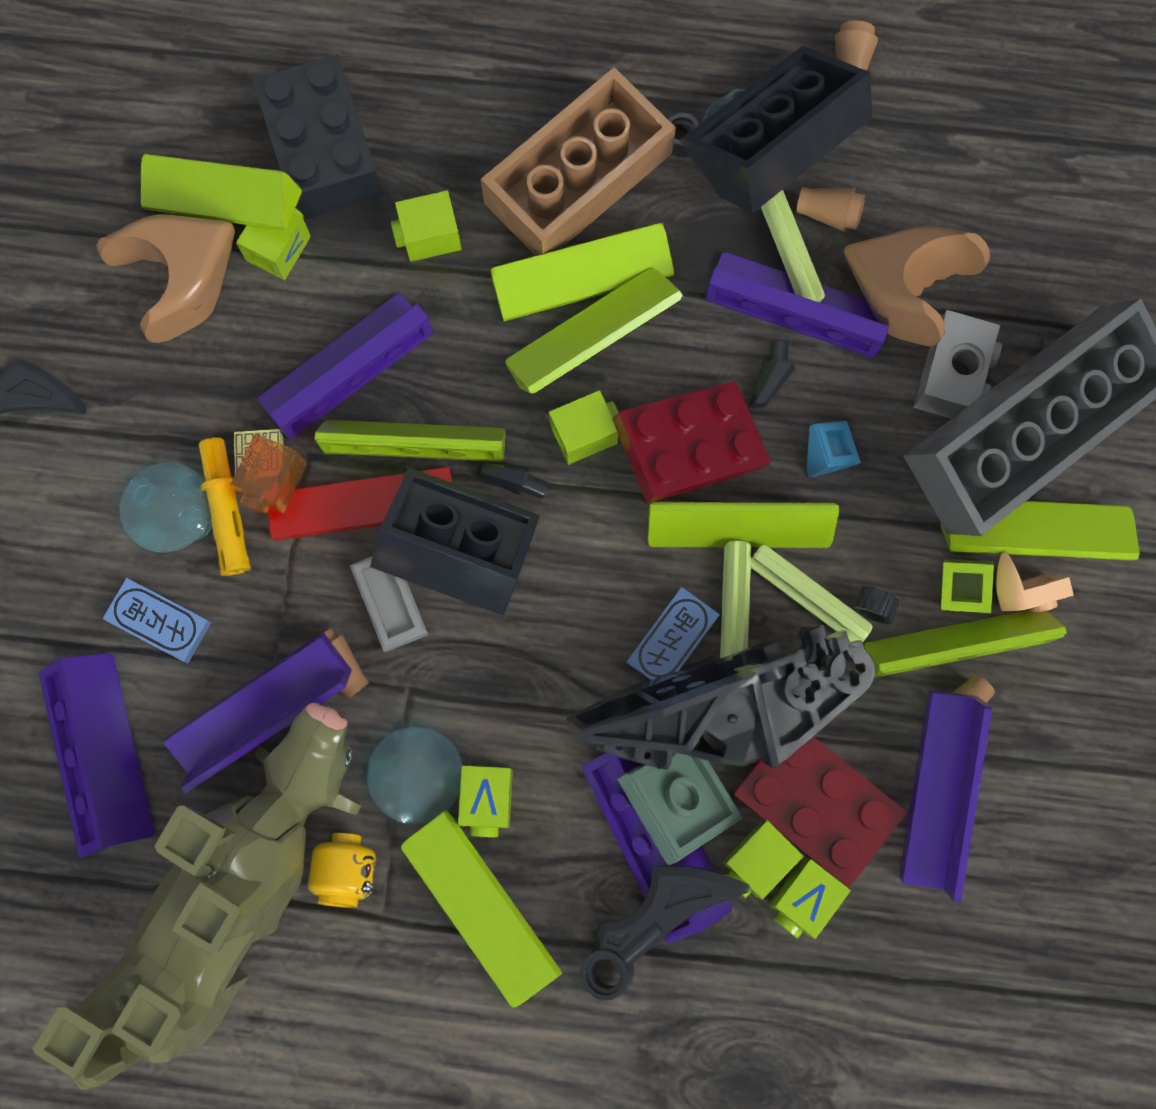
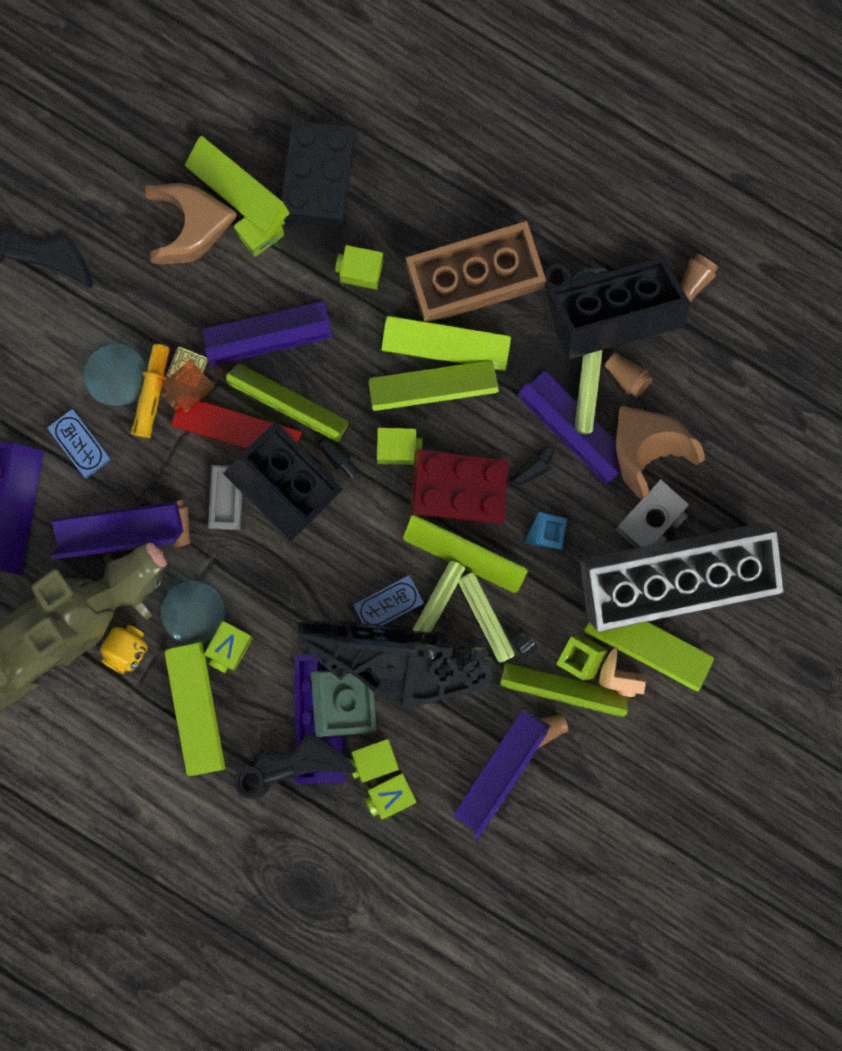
camera: 25 degrees right, 5 degrees up
dark red plate [732,736,907,889] -> none

